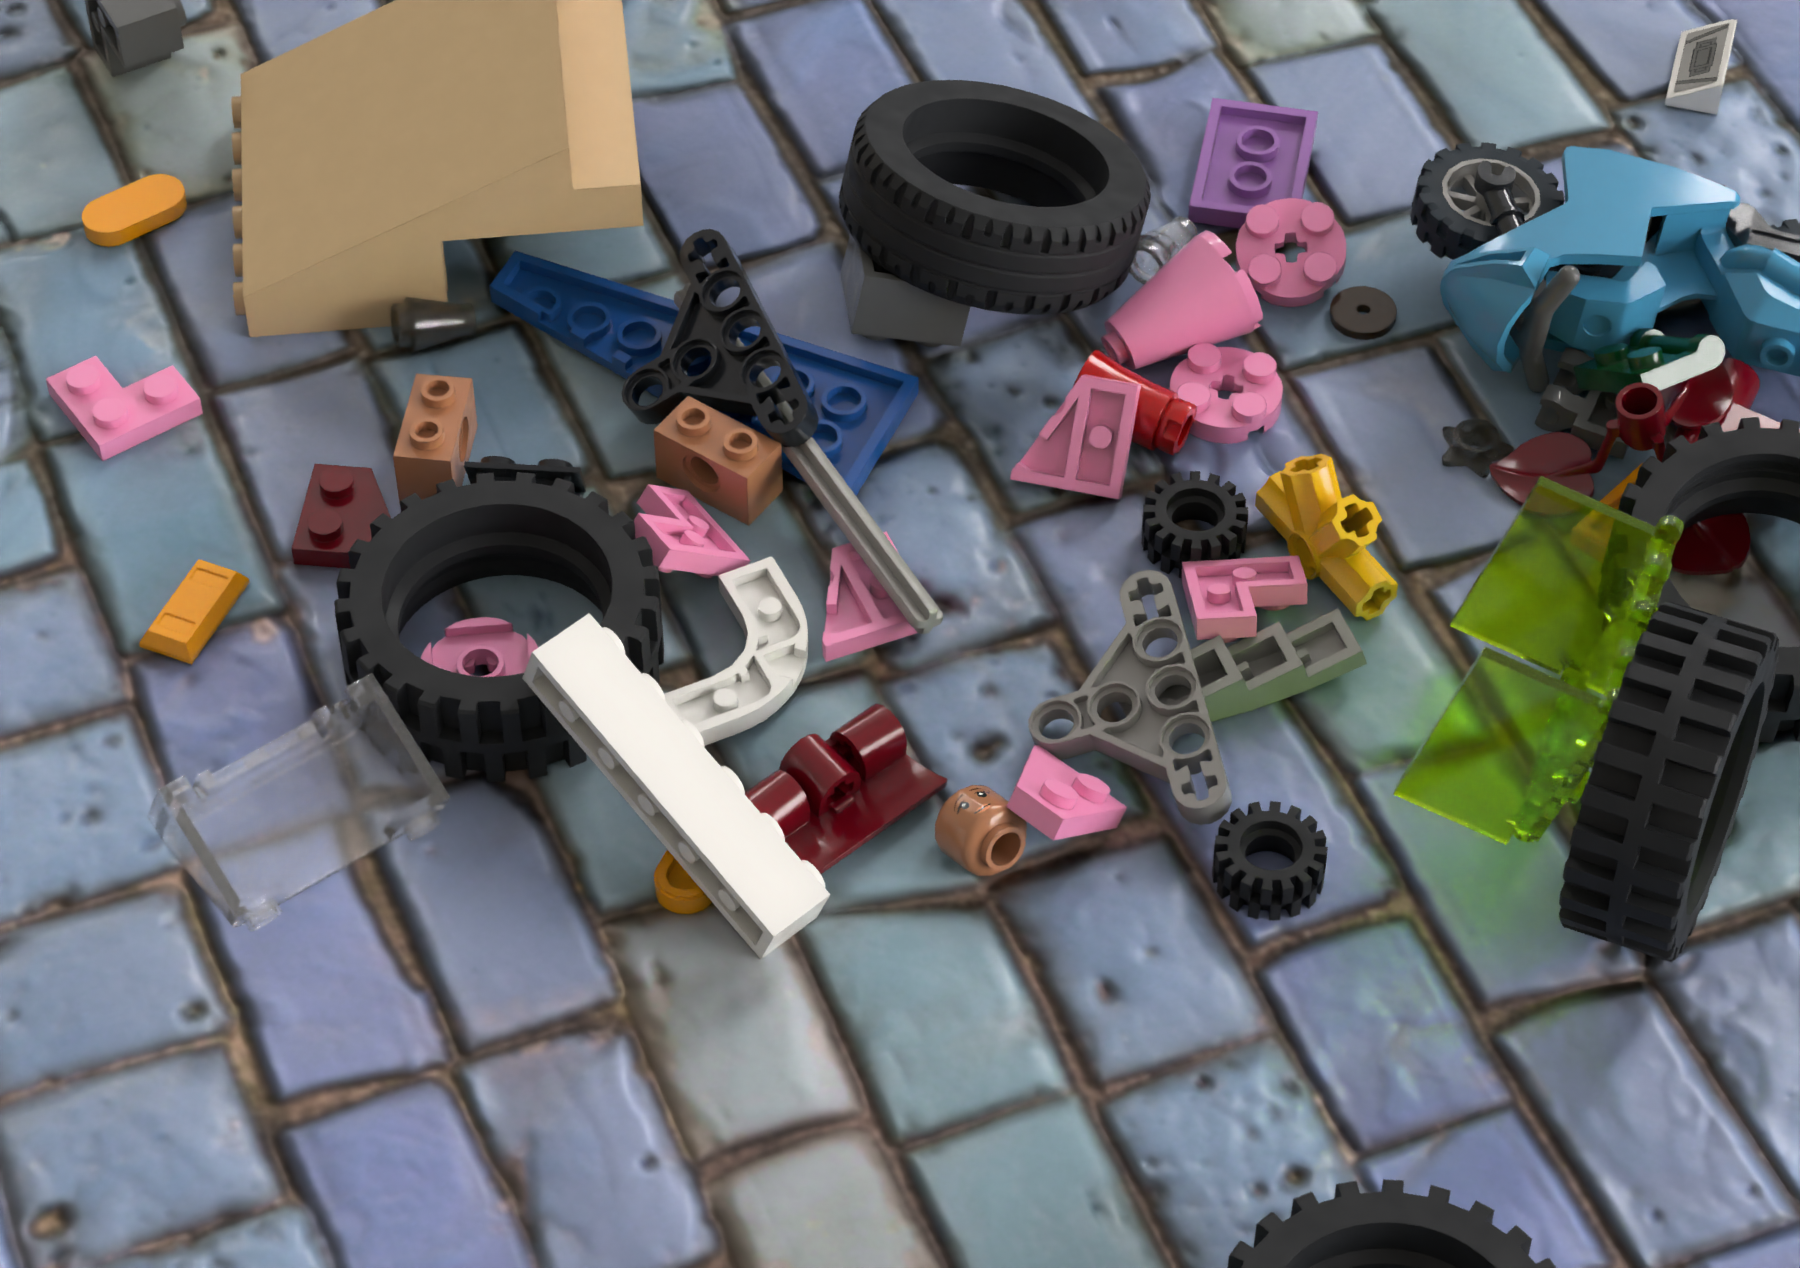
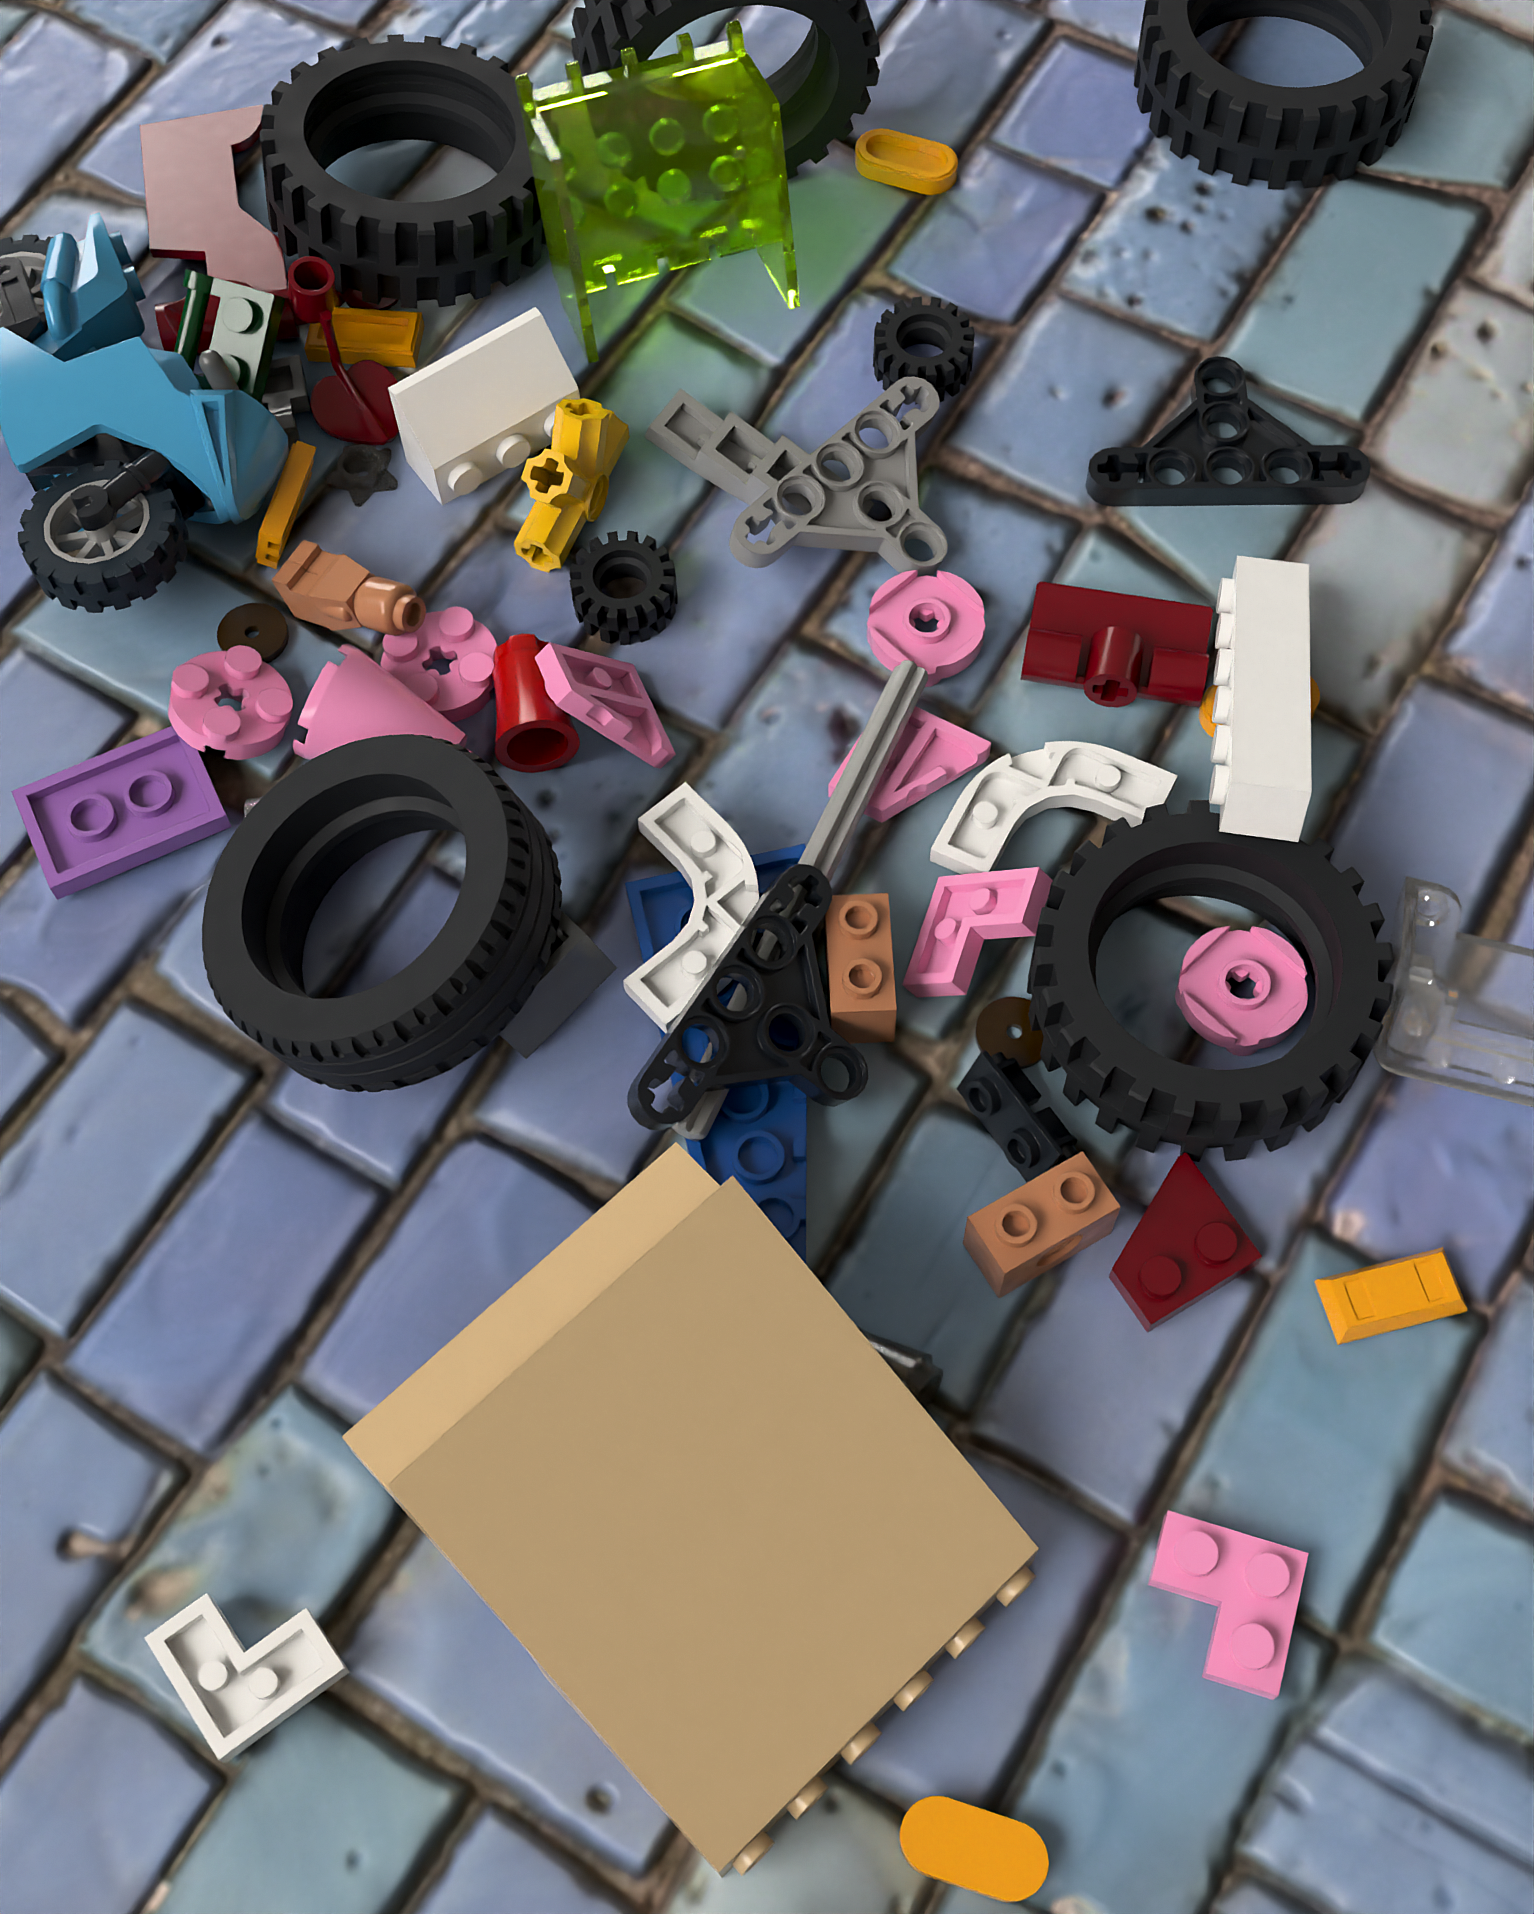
camera: 125 degrees left, 15 degrees up
nougat head [935,785,1027,876] -> none
bright pink wing [1006,745,1127,841] -> none
bright pink plate [1182,555,1308,643] -> none
none -> light orange tile [255,440,317,569]
none -> nougat piece [271,540,426,636]
none -> white slope [388,307,580,506]
none -> white plate [623,782,759,1033]
none -> light orange tile [855,128,958,195]
none -> bright pink plate [867,570,986,687]
none -> black beam [1085,356,1371,507]

